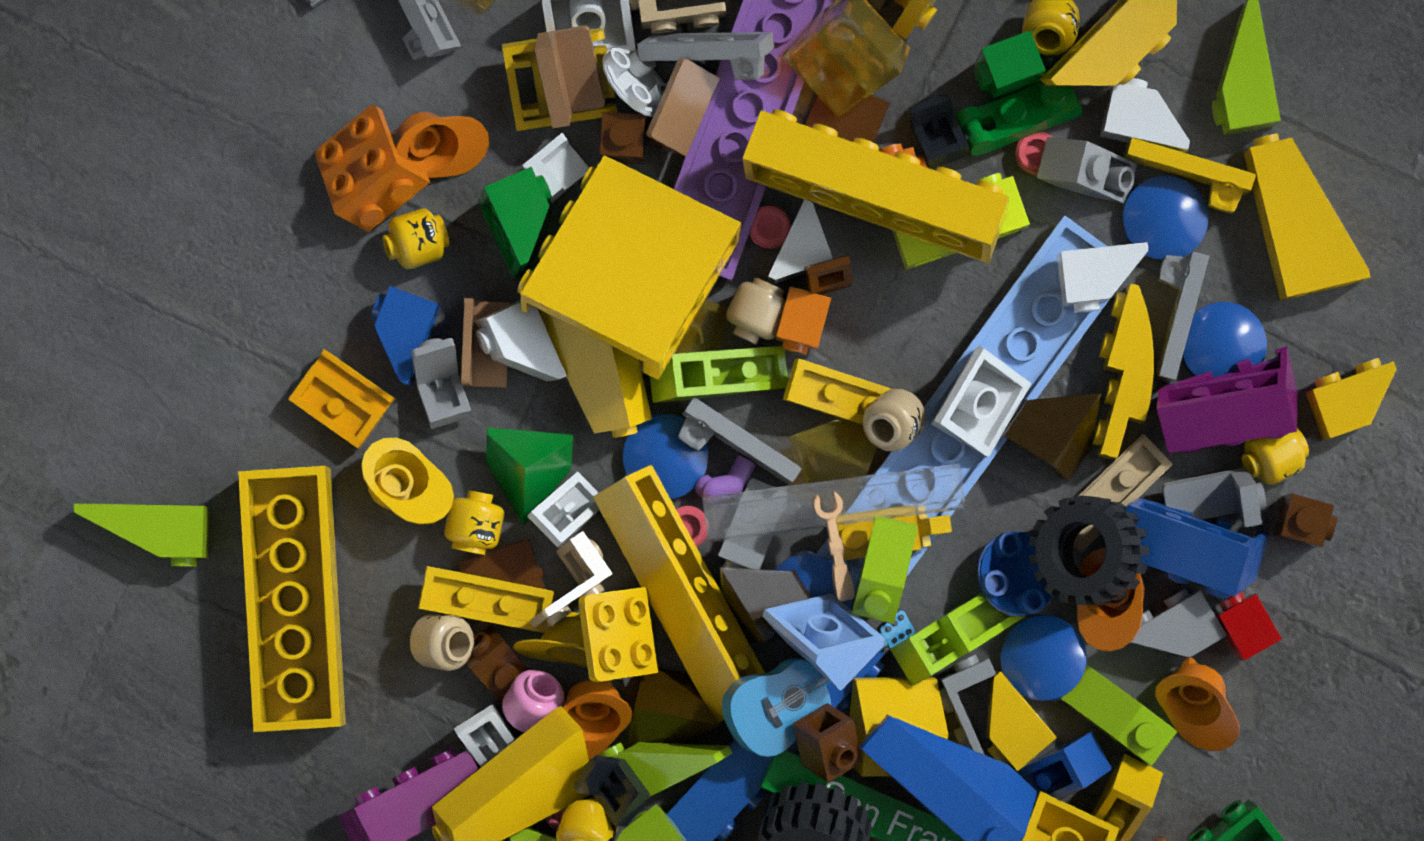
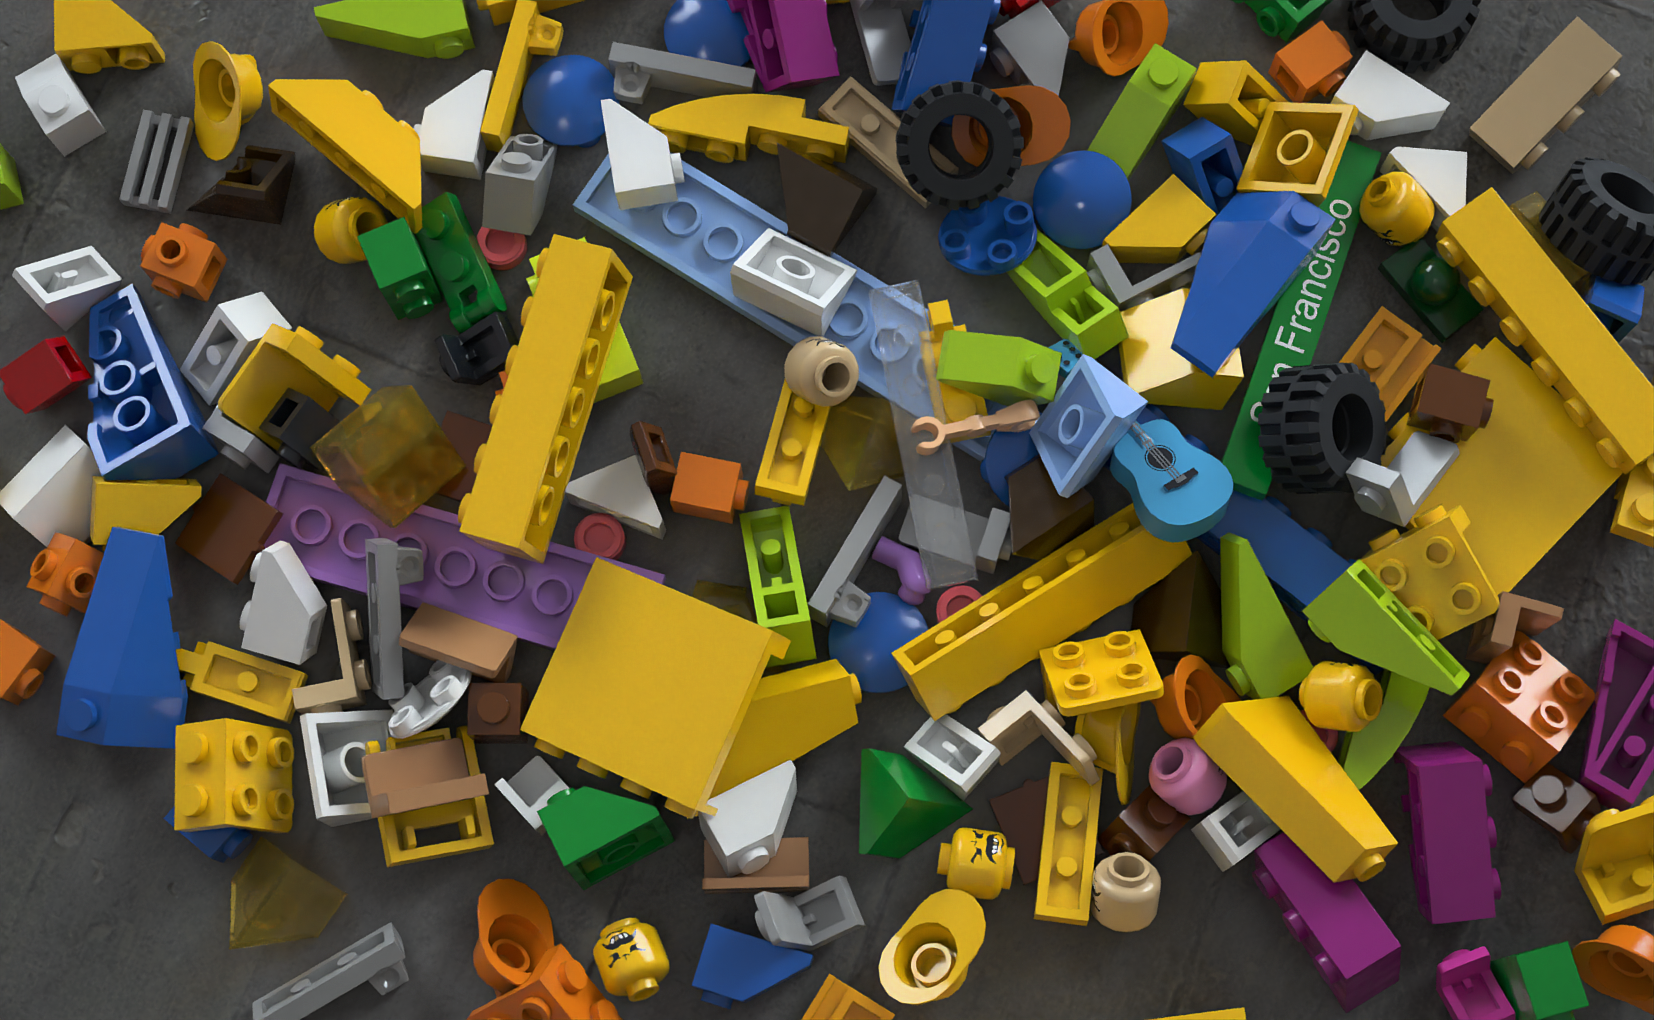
camera: 90 degrees left, 10 degrees down
black bracket [573,755,650,827] -> none
tan head [726,277,786,344] -> none
reddish brown brick [793,703,862,782] -> none

